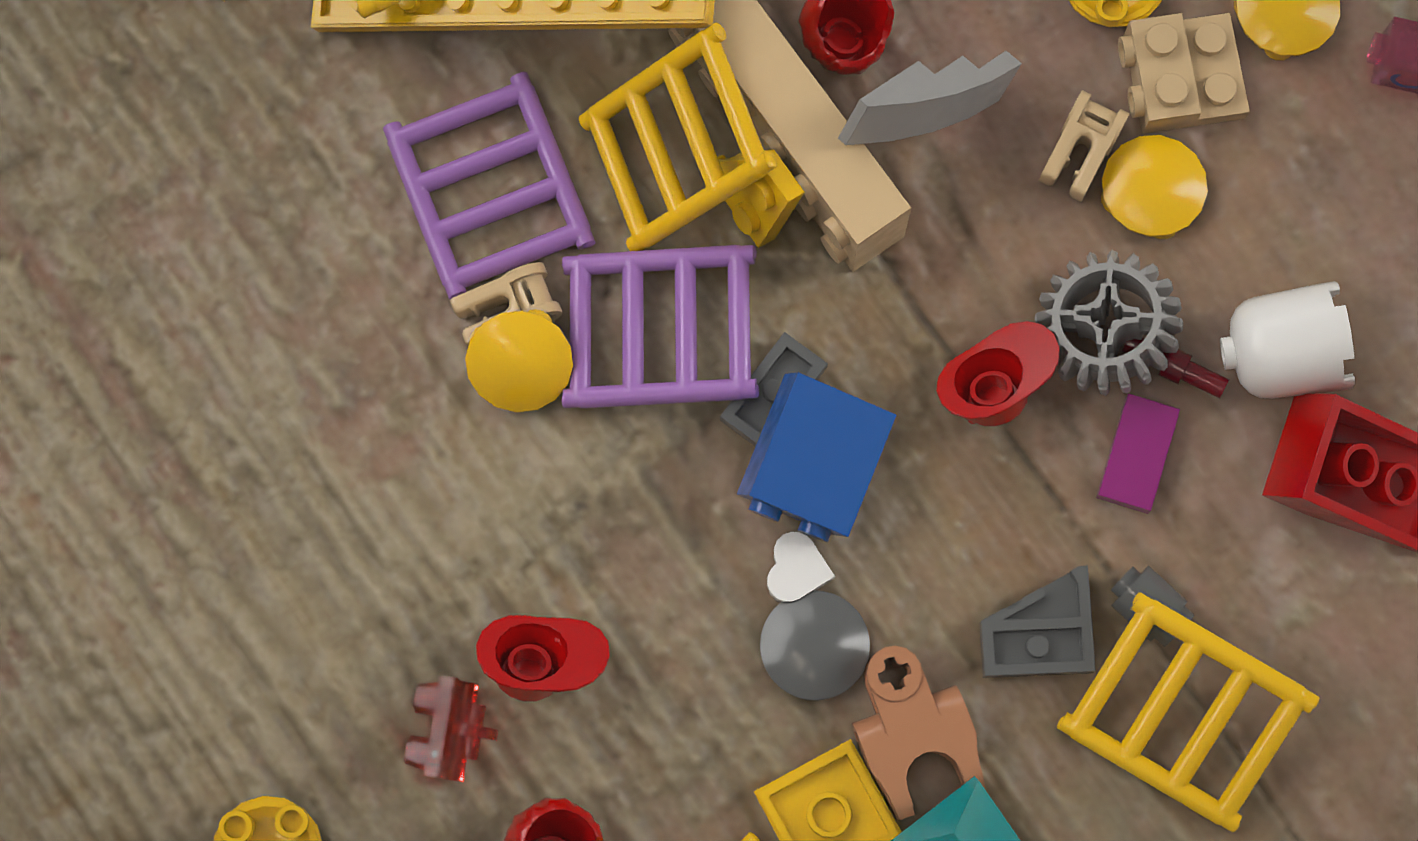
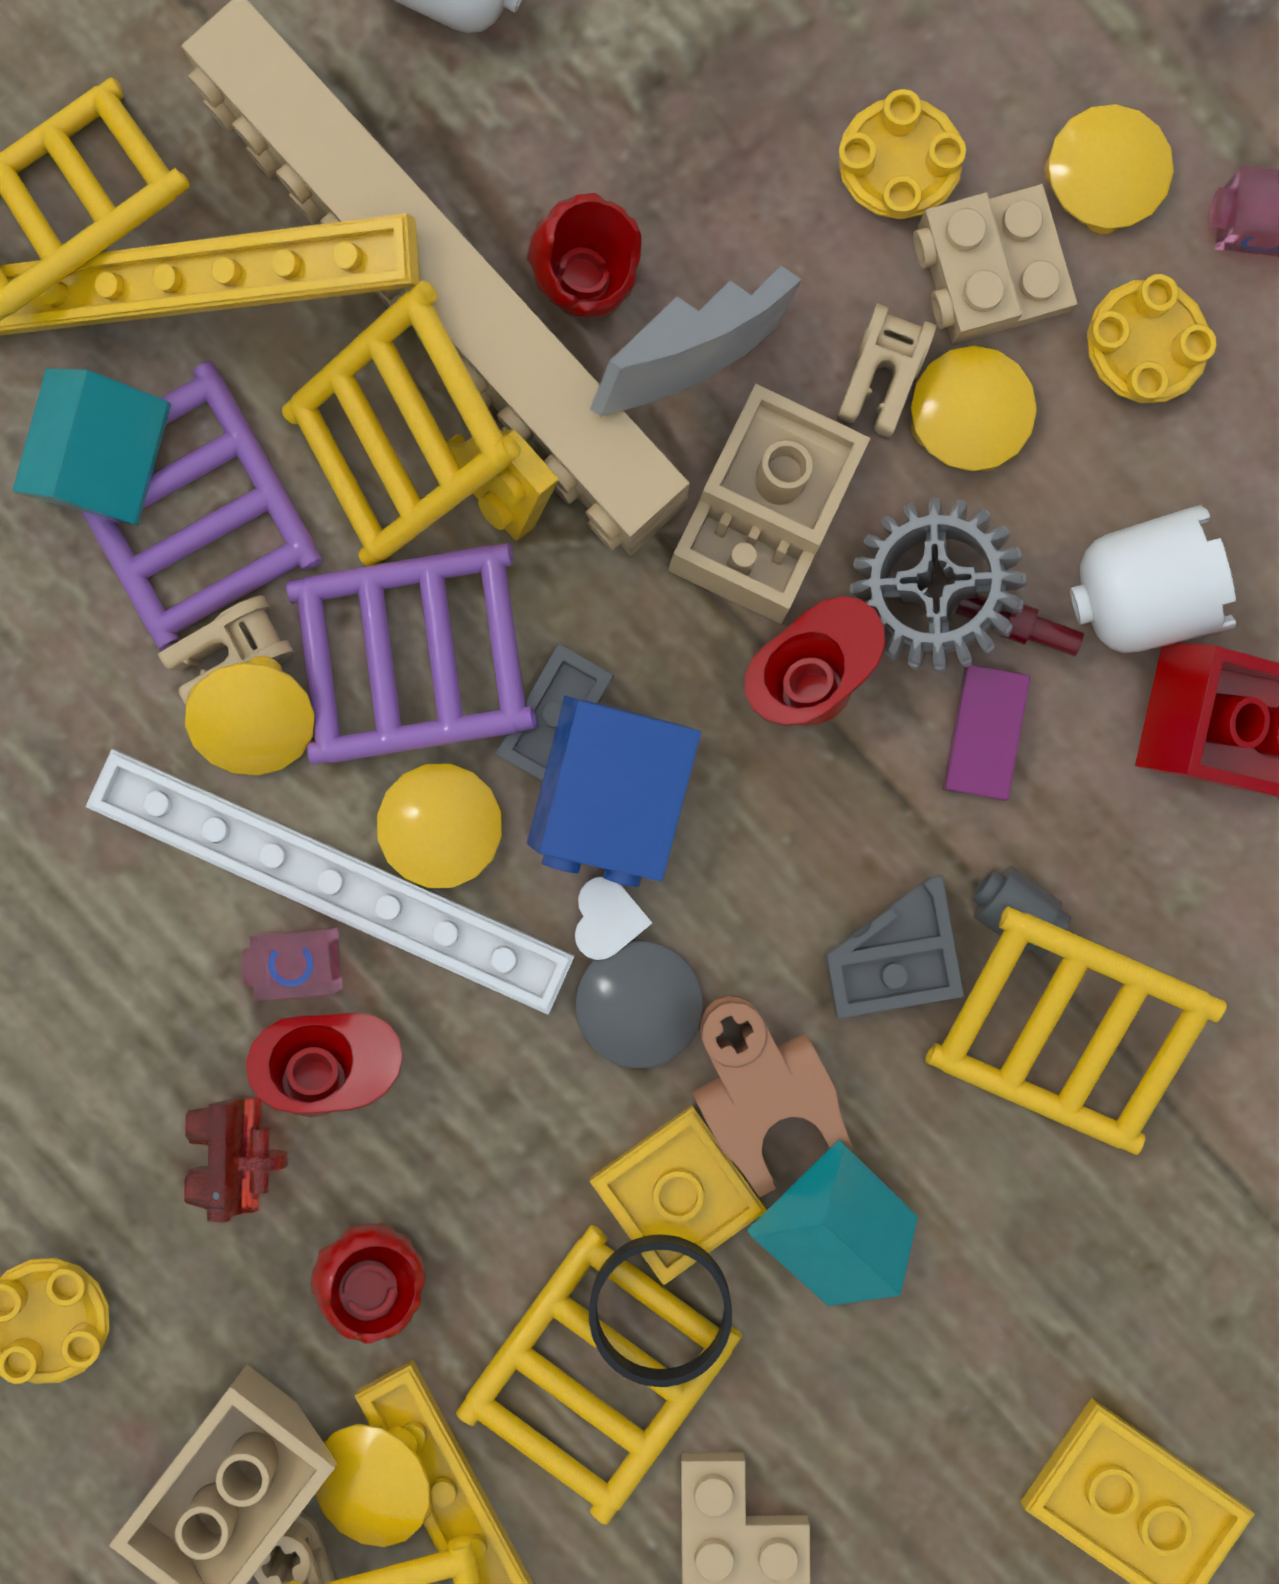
camera: 15 degrees left, 10 degrees up
none -> teal slope [12,369,172,526]
none -> white tile [86,749,575,1015]
none -> clear pink brick [242,927,342,1001]
none -> yellow dish [377,763,503,888]
none -> tan slope [668,383,871,625]
none -> yellow dish [1087,274,1217,403]

